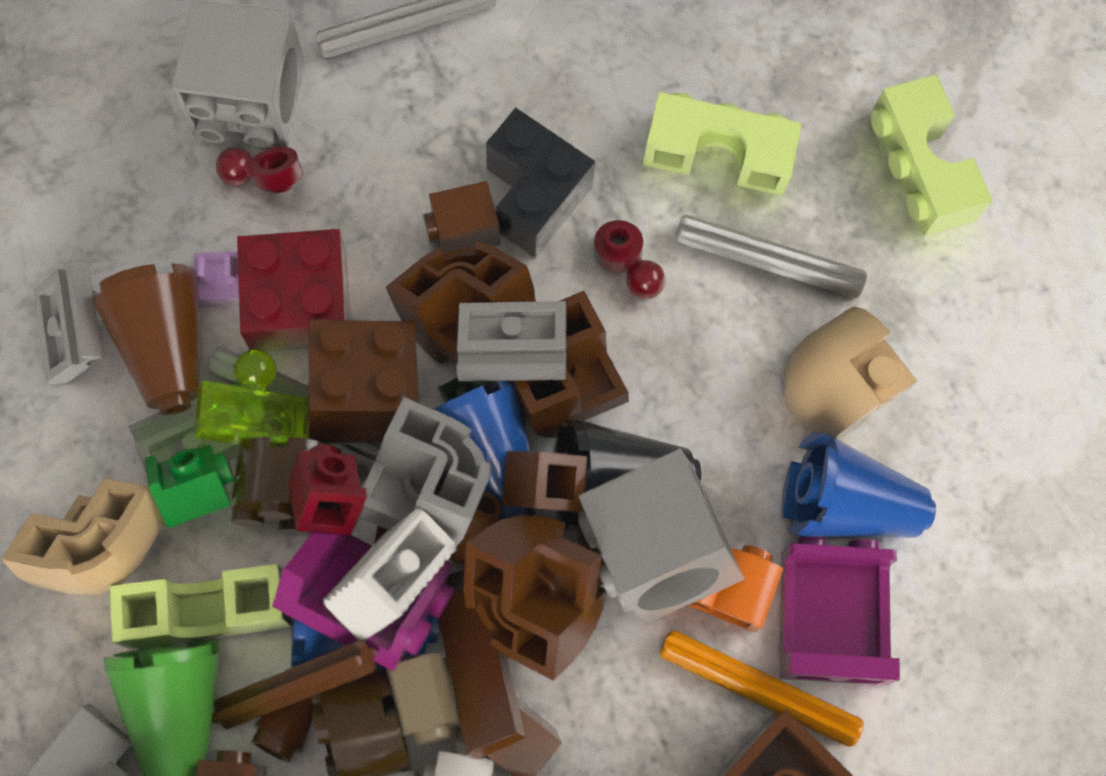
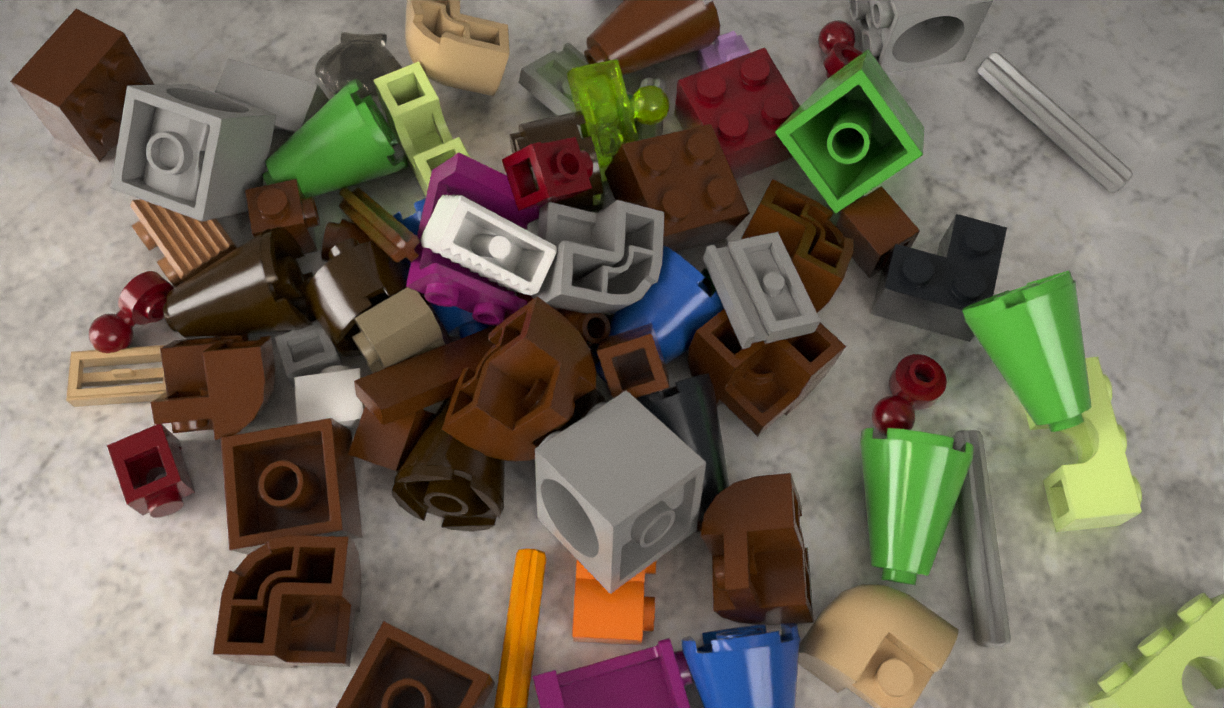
camera: 75 degrees right, 5 degrees down
green brick [144,444,235,528] -> none
none -> clear smoke animal [315,32,403,98]
none -> dark brown cone [392,397,505,532]
none -> reddish brown brick [700,473,814,625]
none -> bright green slope [775,49,924,214]
none -> bright green cone [860,428,974,585]
none -> bright green cone [962,271,1092,432]

